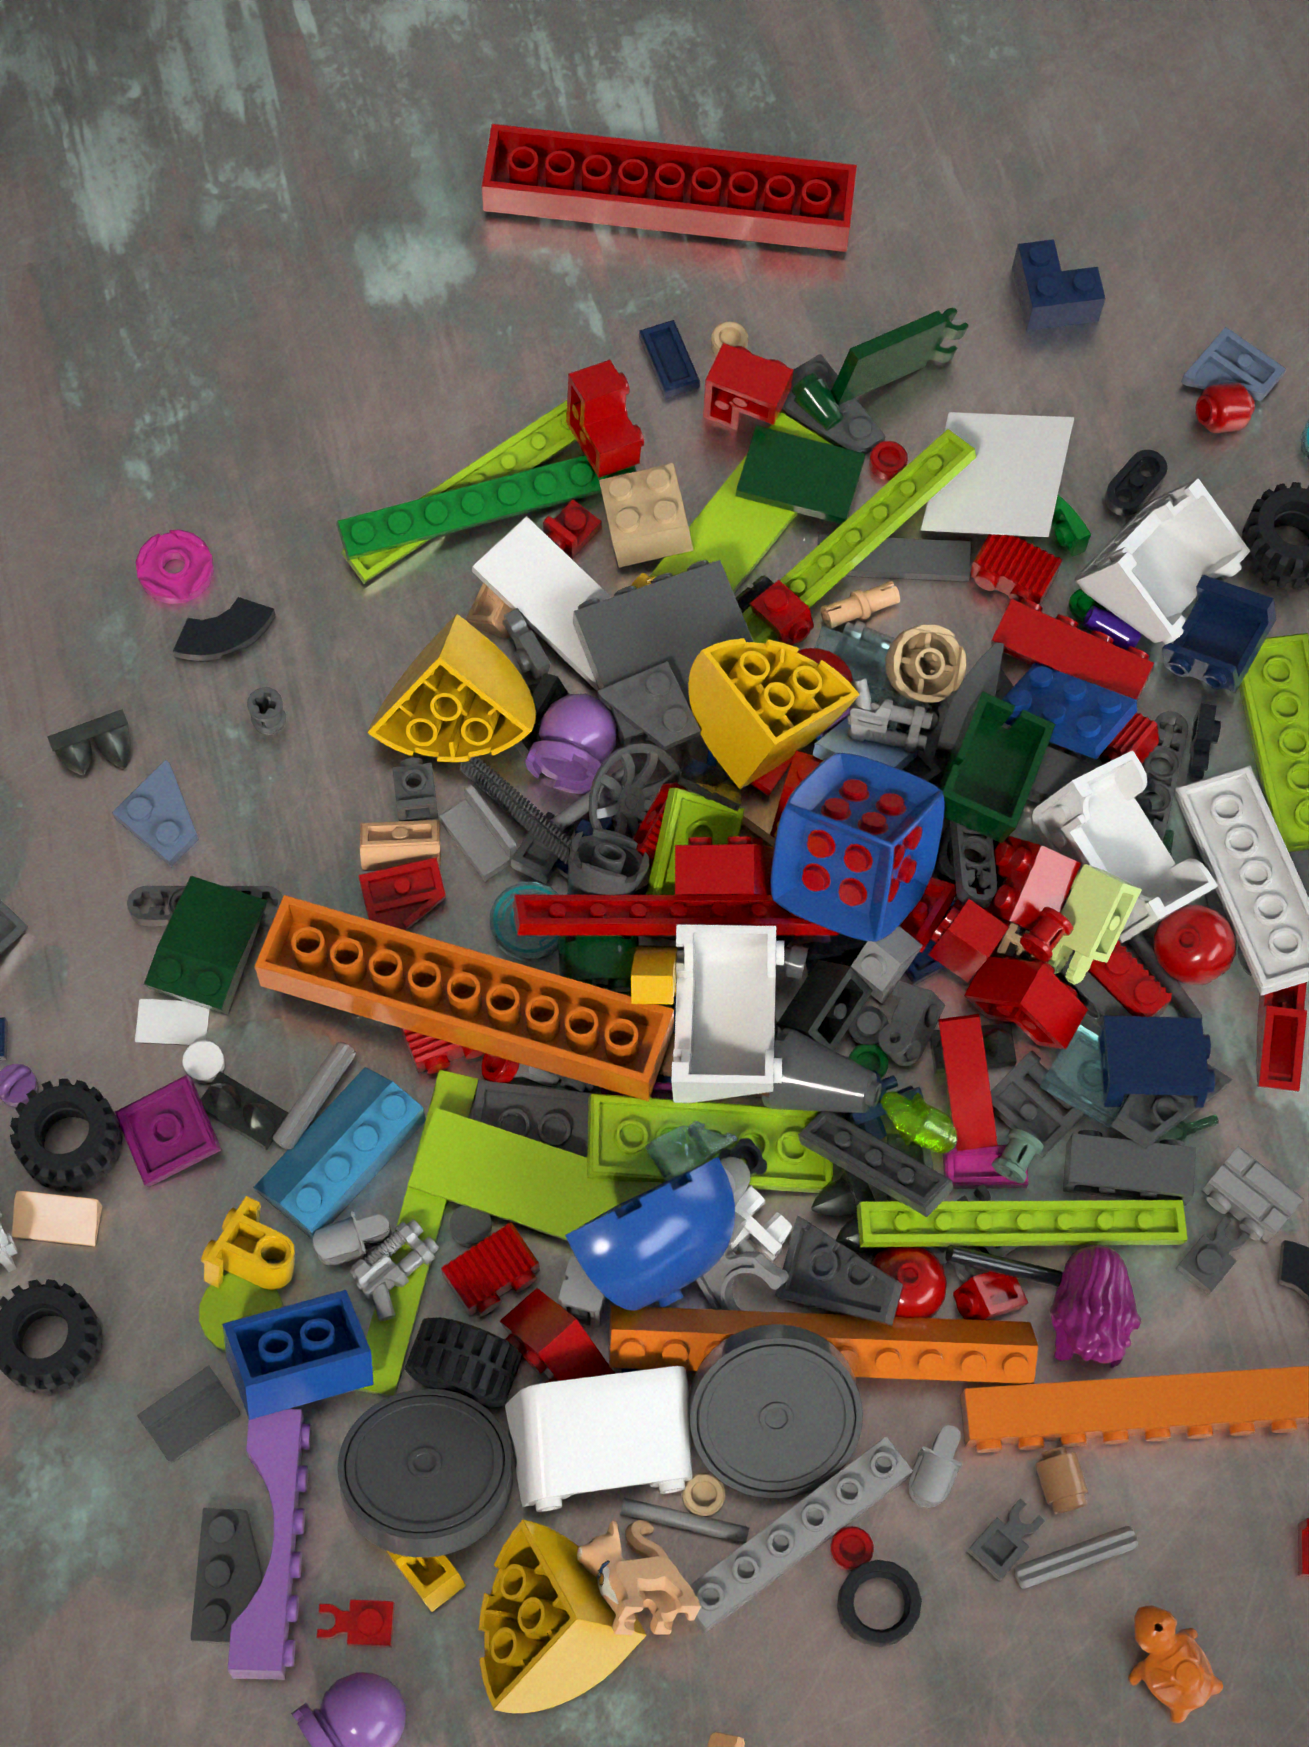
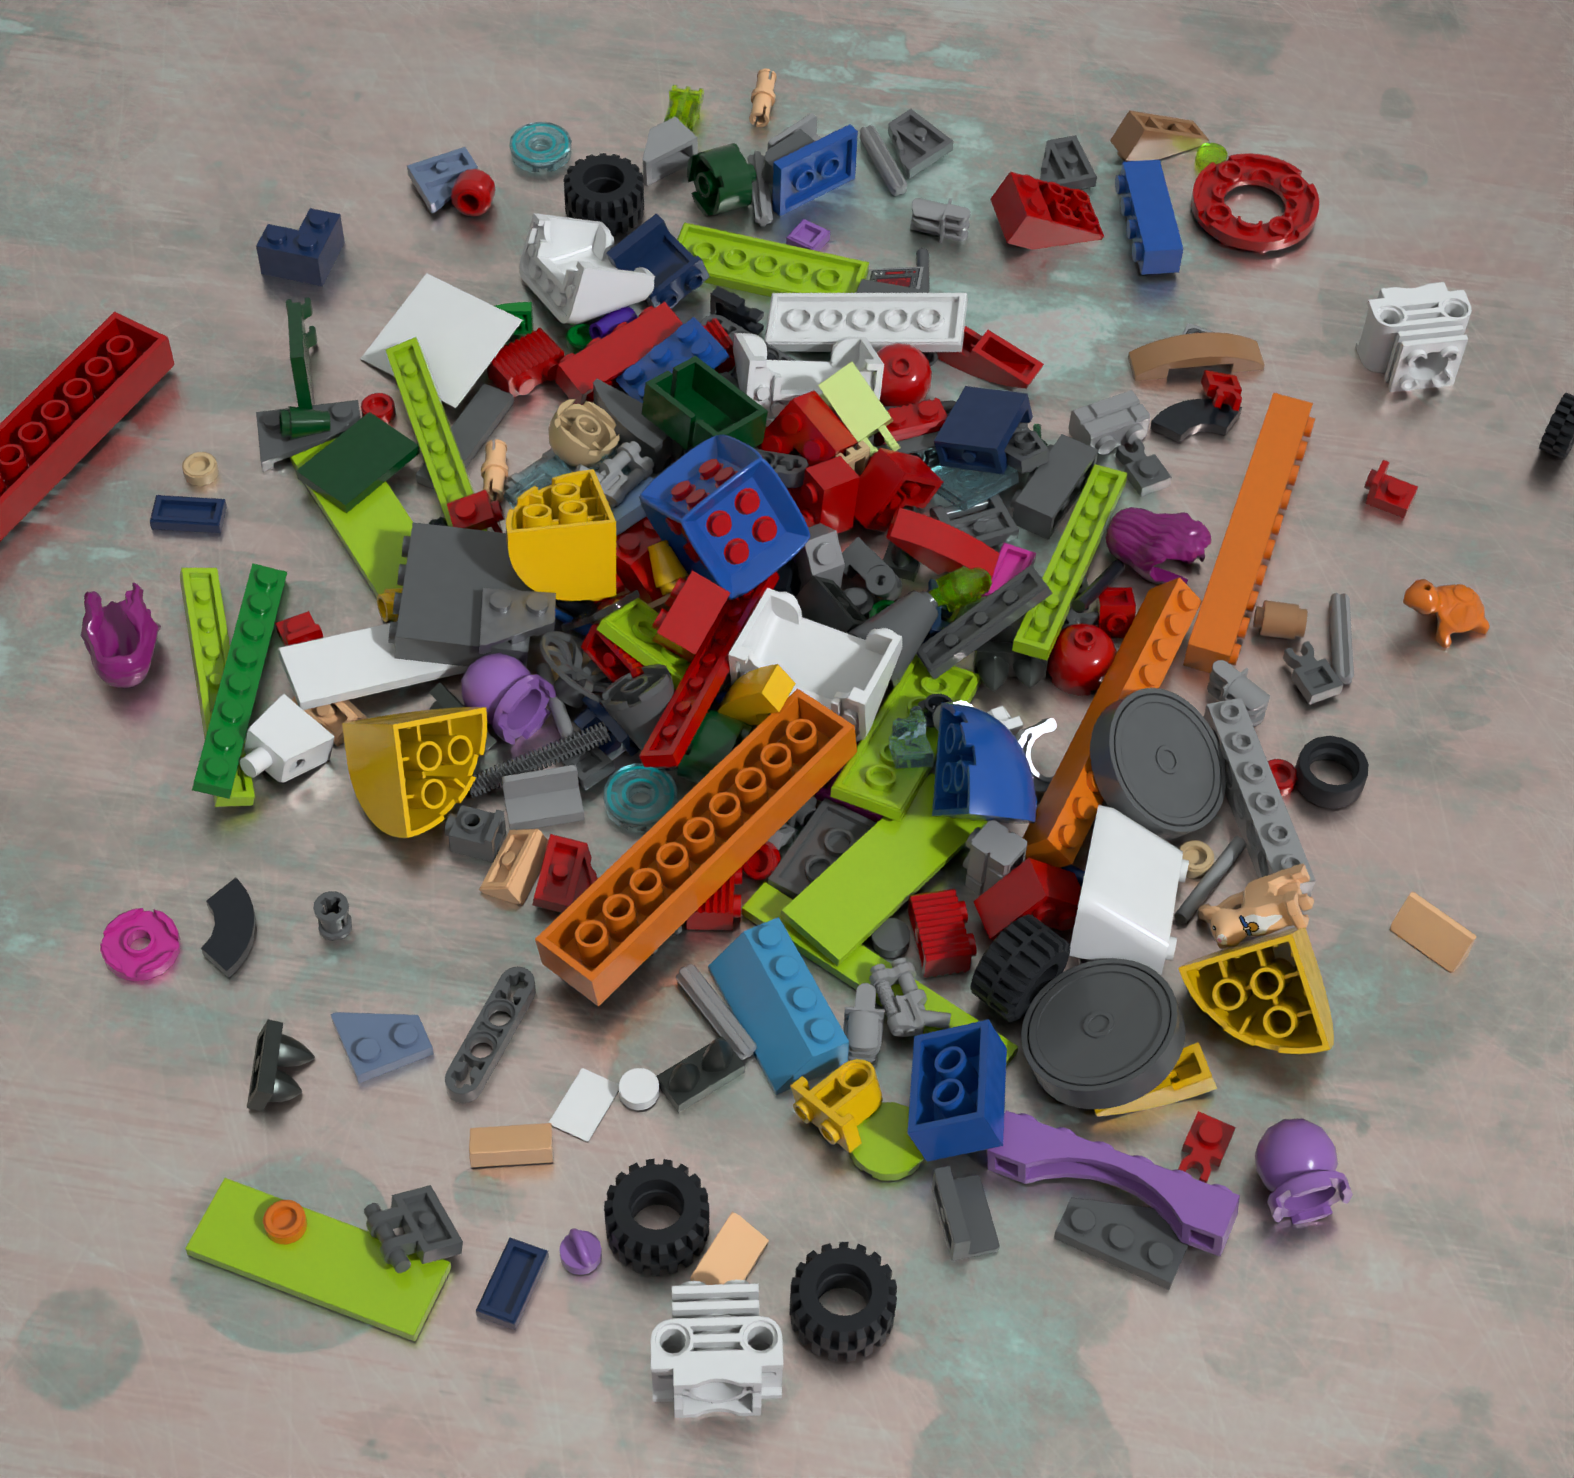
camera: 65 degrees left, 15 degrees down
magenta tile [115,1075,222,1187] -> none
dark green slope [144,876,268,1015] -> none
dark grey plate [502,608,551,680] -> none
red brick [566,360,644,478] -> none
tan brick [599,463,694,567] -> none
red brick [703,343,794,430] -> none
dark grey wing [775,1216,903,1326] -> none
sand green bush [992,1128,1044,1183] -> none
red bush [1020,907,1073,962] -> none
black plate [1105,450,1167,516] -> none
none -> magenta hair [81,583,161,689]
none -> white torso [240,694,335,782]
none -> light nougat slope [469,1123,553,1168]

